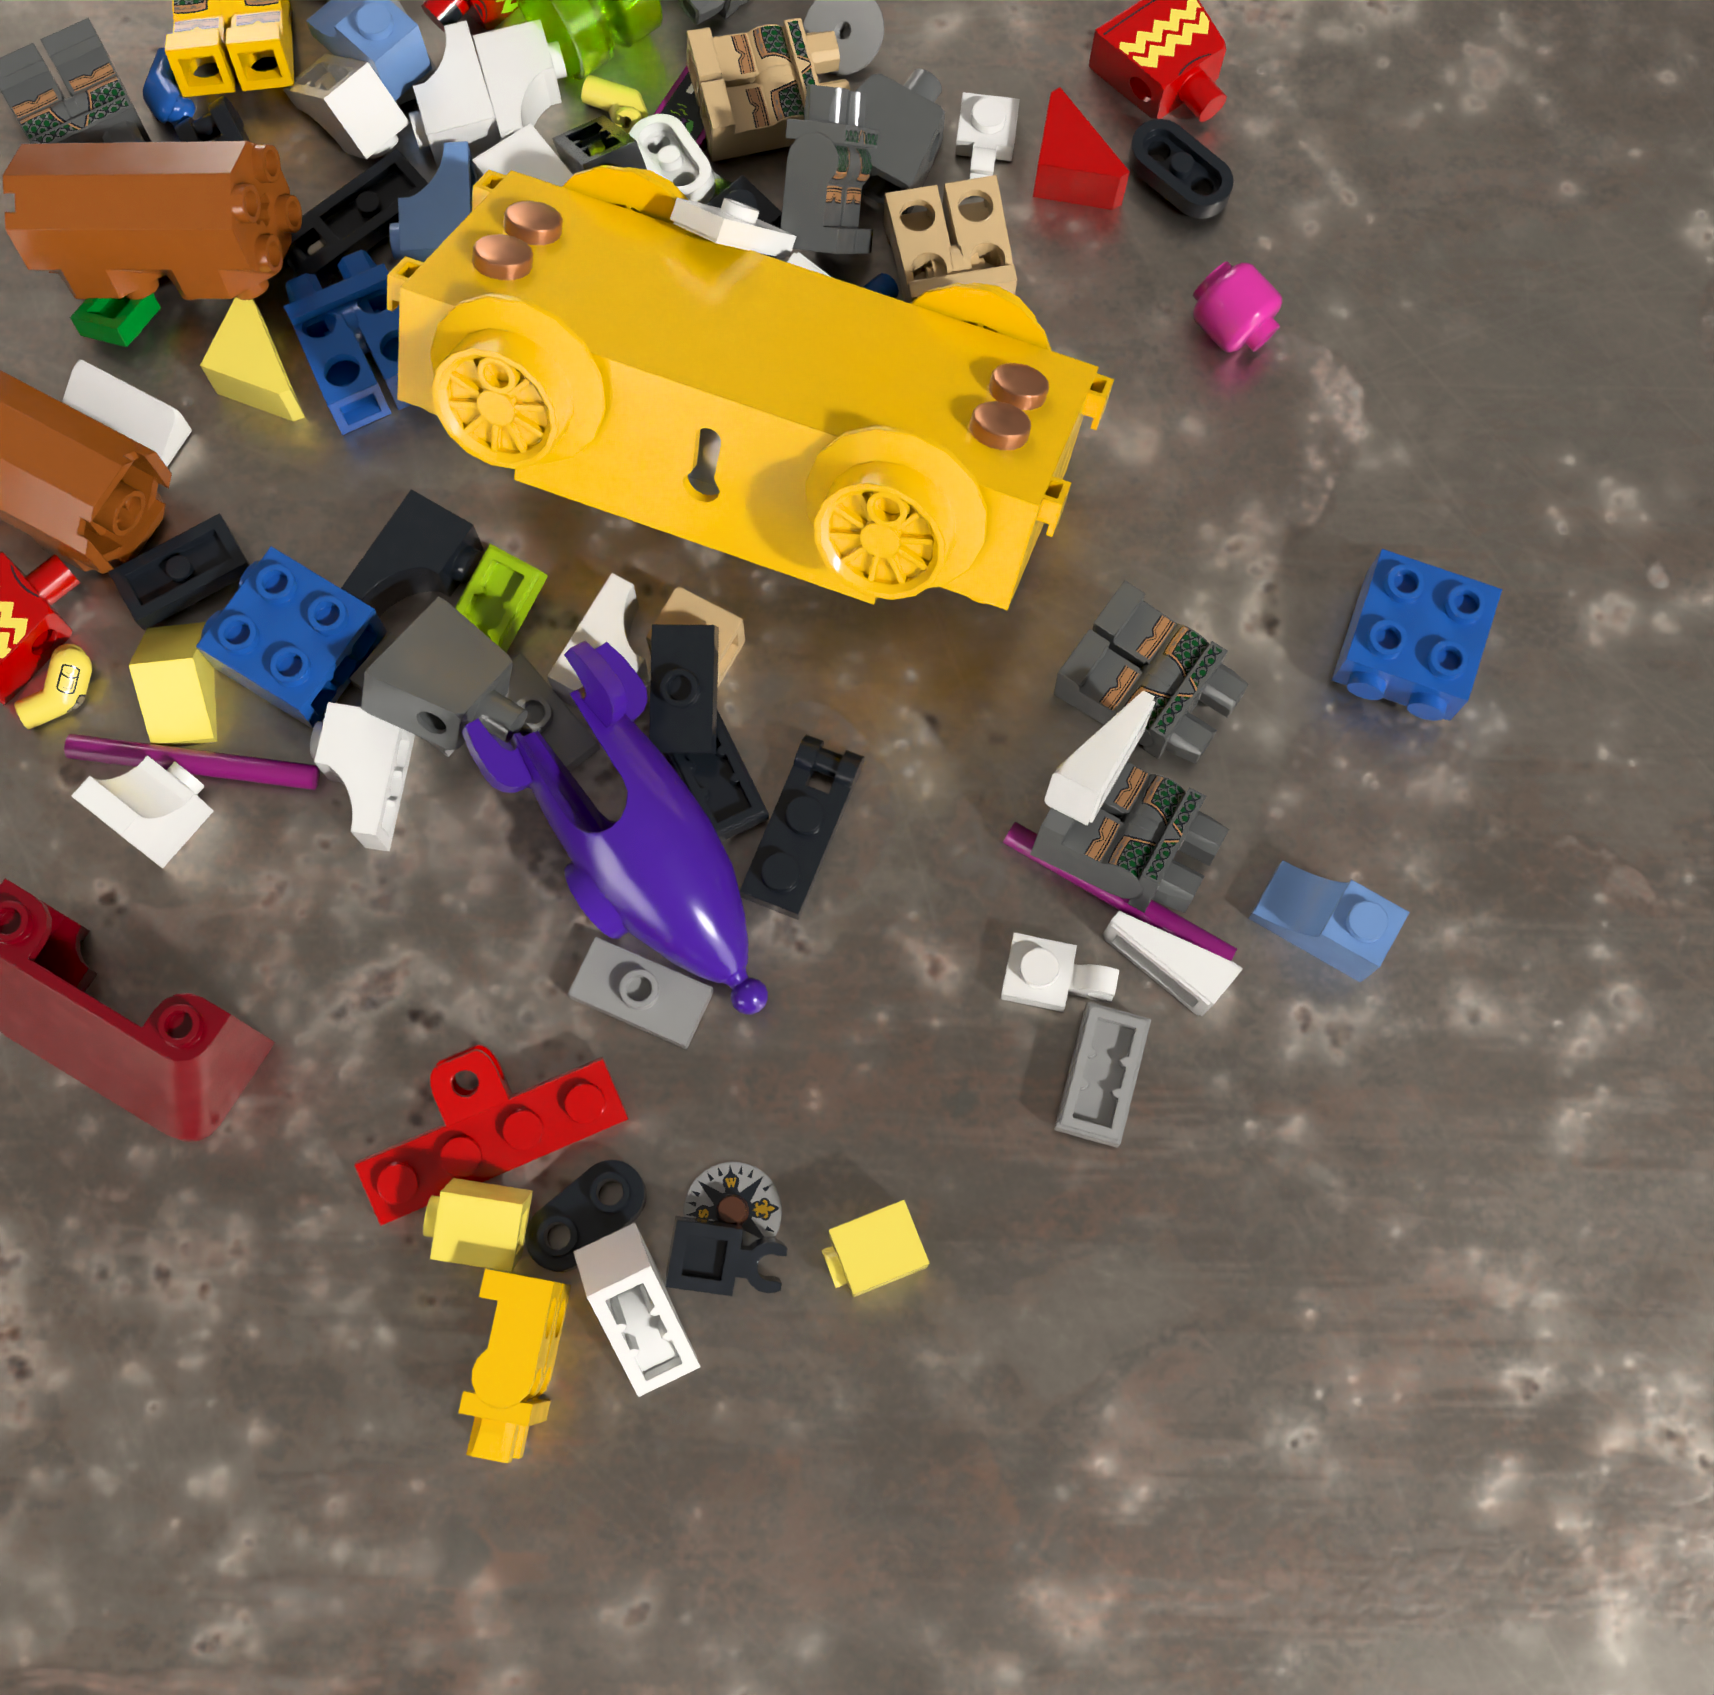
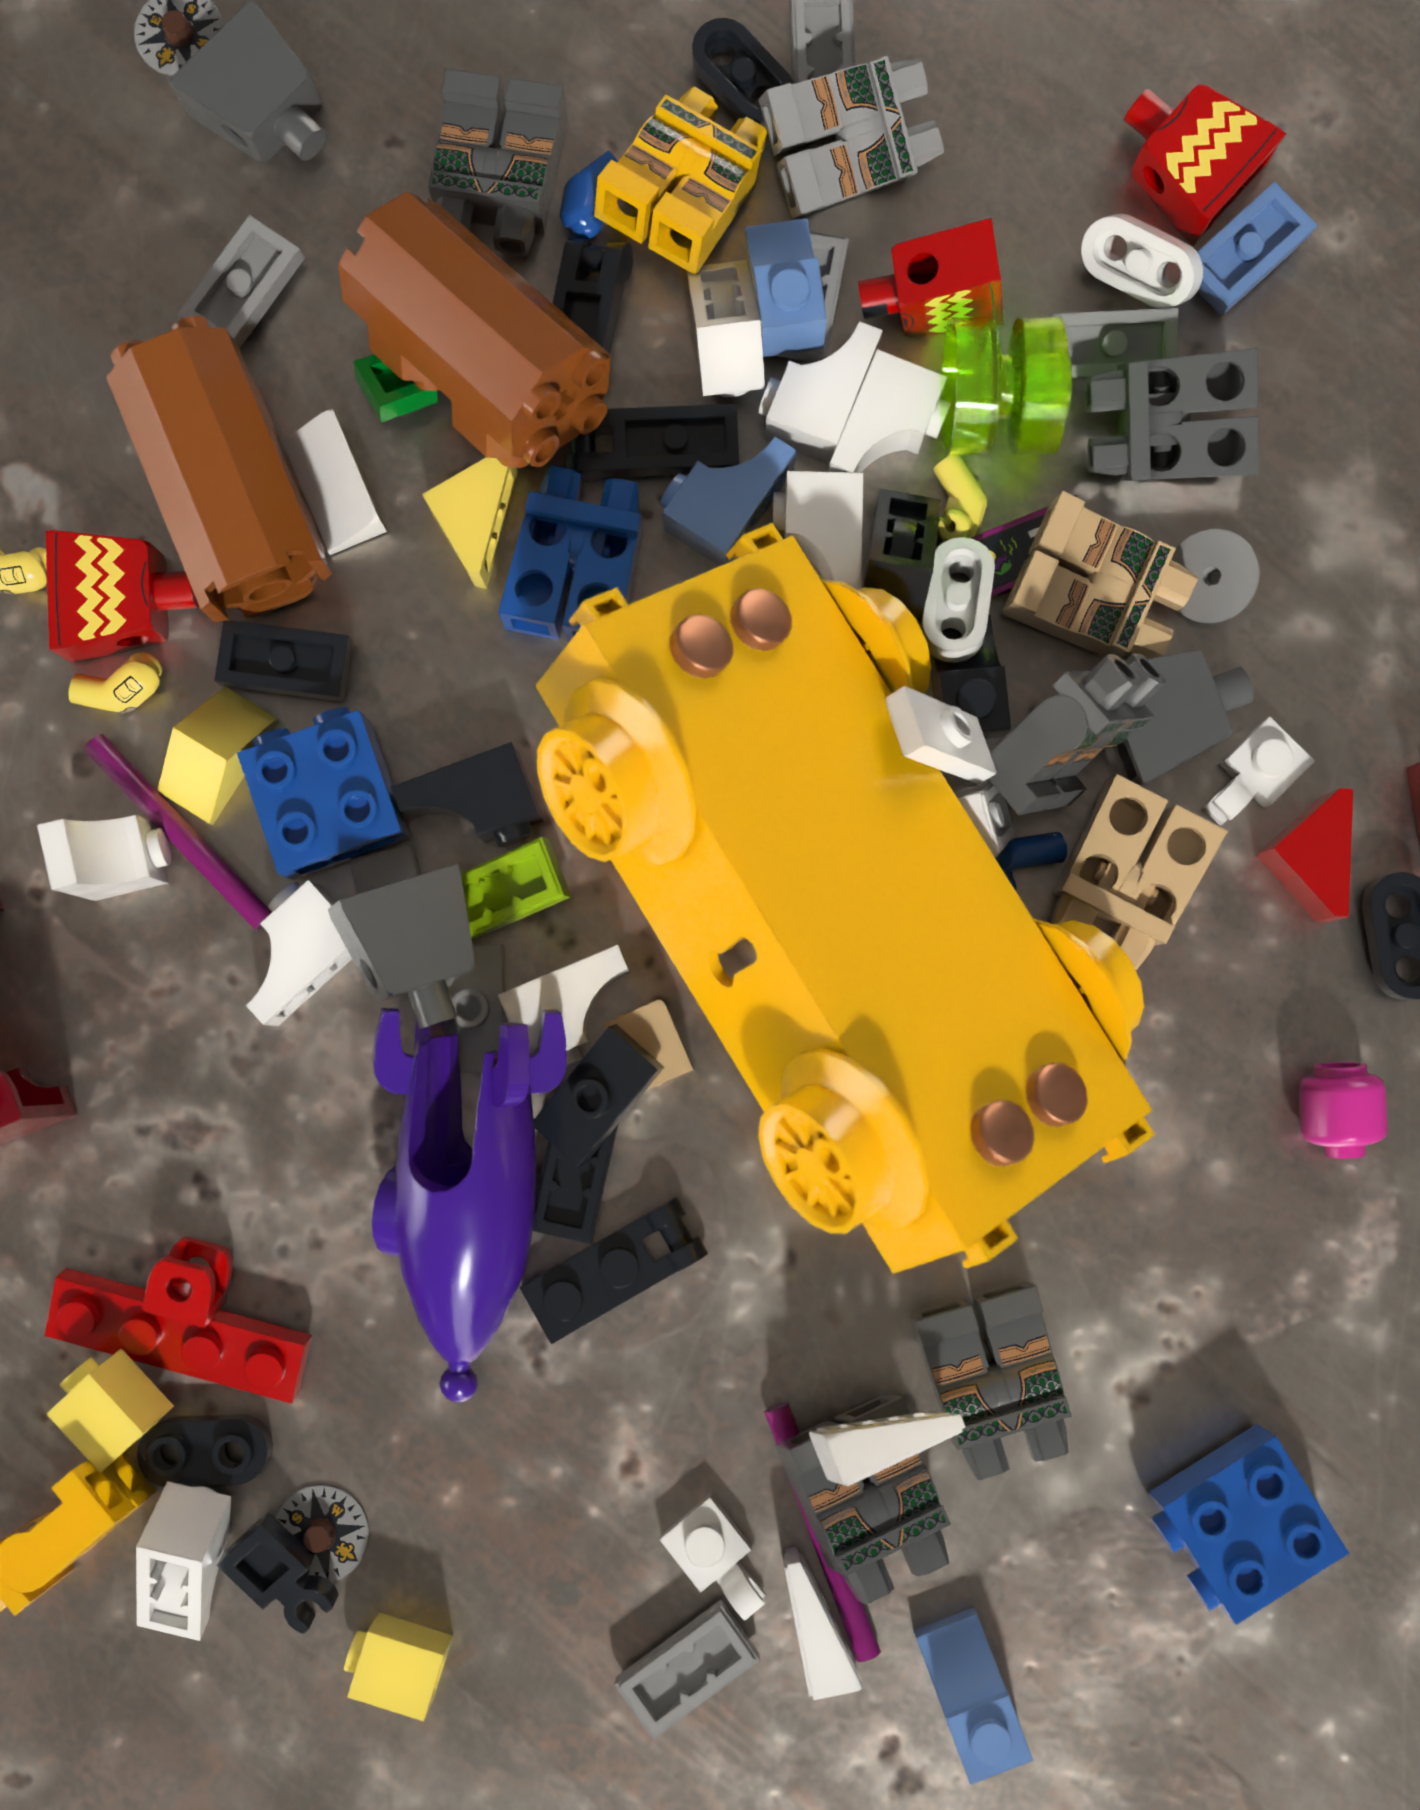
camera: 45 degrees right, 10 degrees up
light grey plate [567,937,714,1050] -> none

